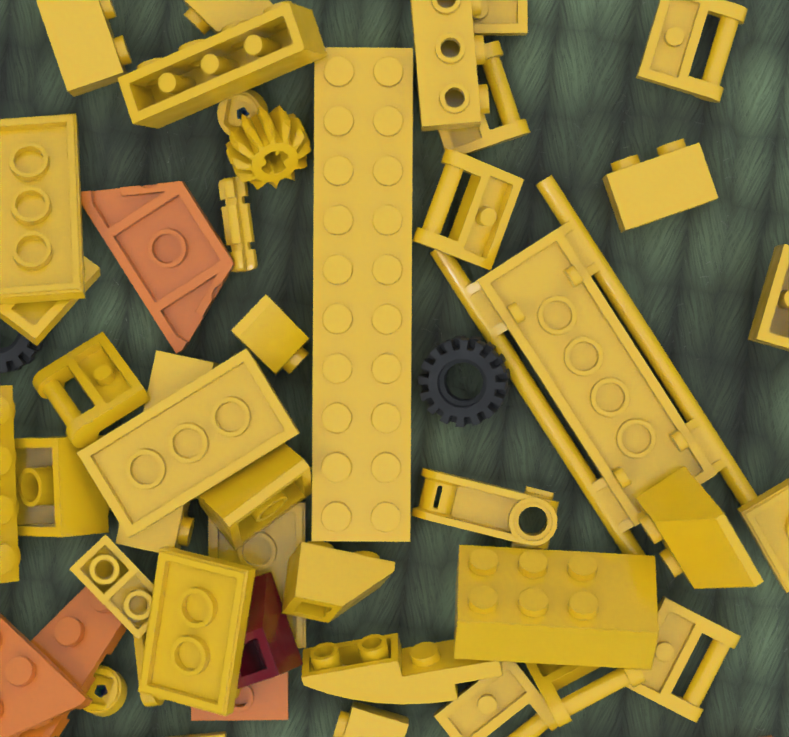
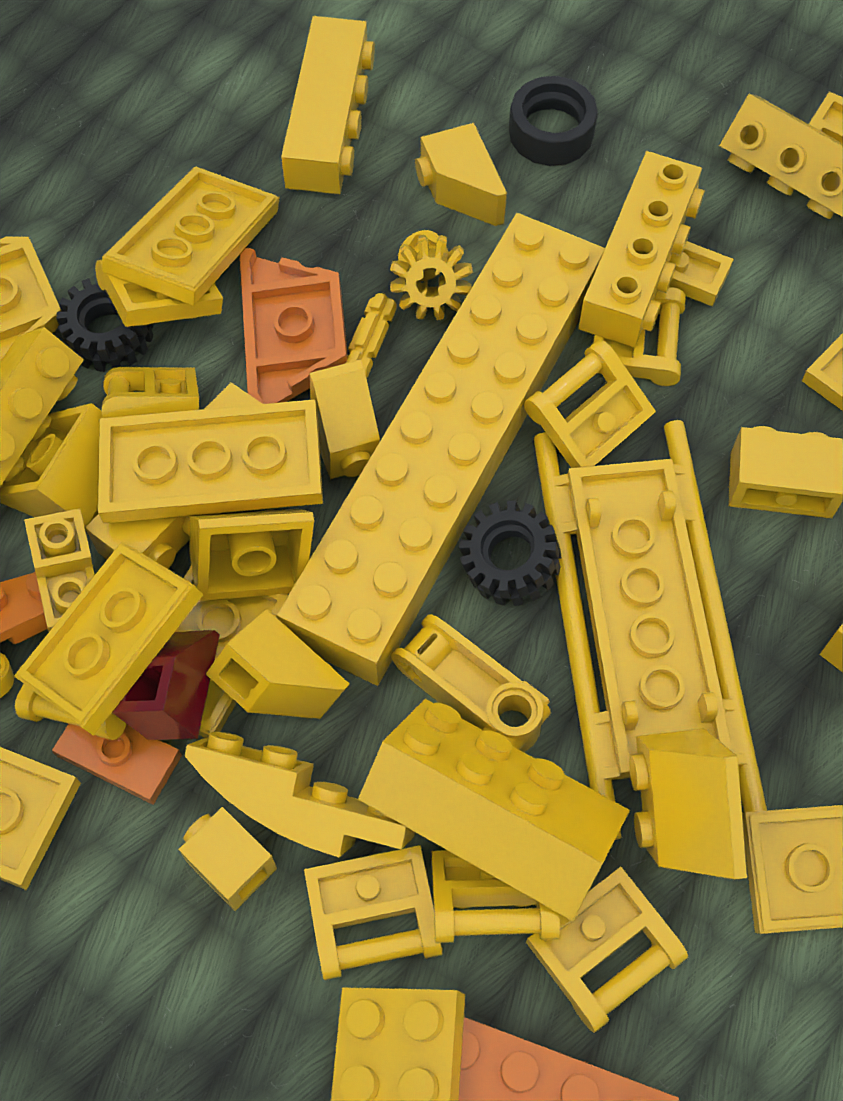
camera: 30 degrees right, 25 degrees down
yellow brick [117,1,327,129] -> none

